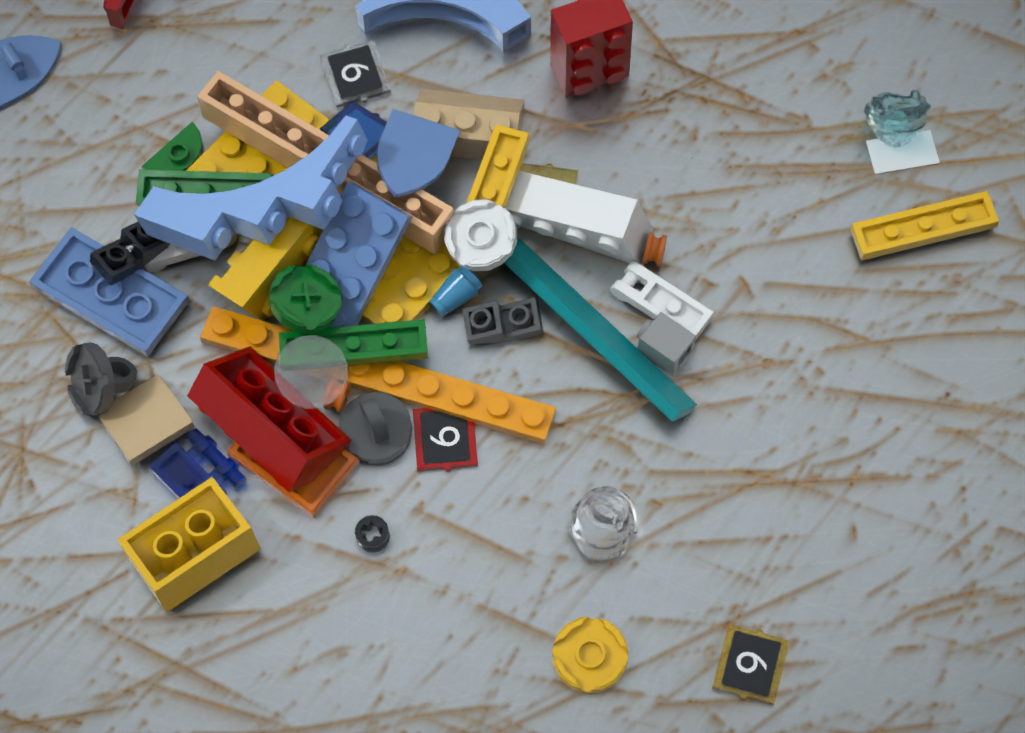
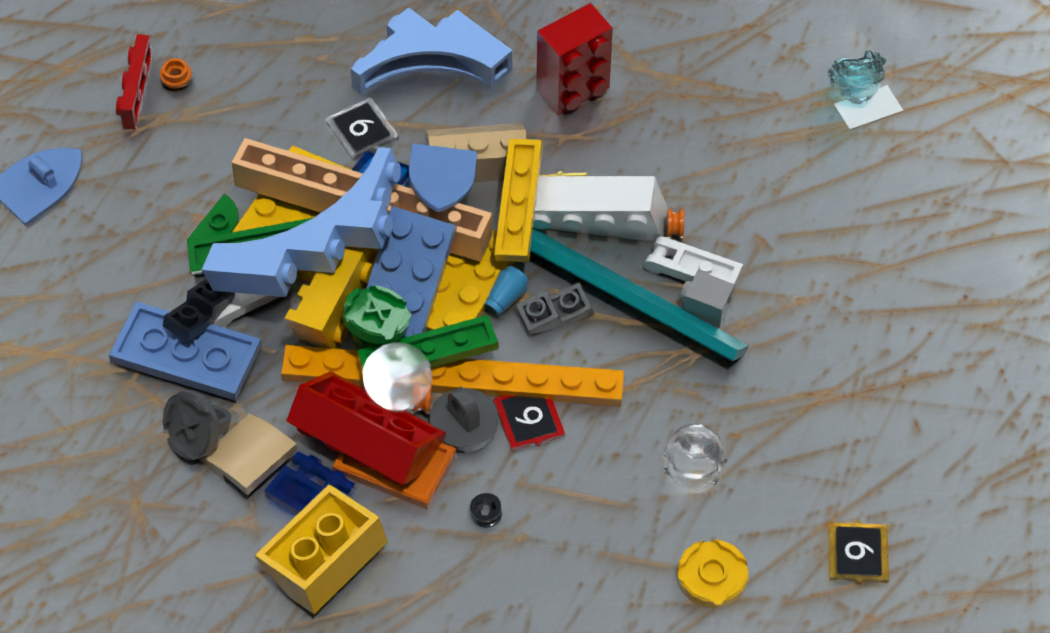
camera: 15 degrees left, 10 degrees down
white tile [444,199,517,271] -> none
yellow plate [850,191,999,261] -> none

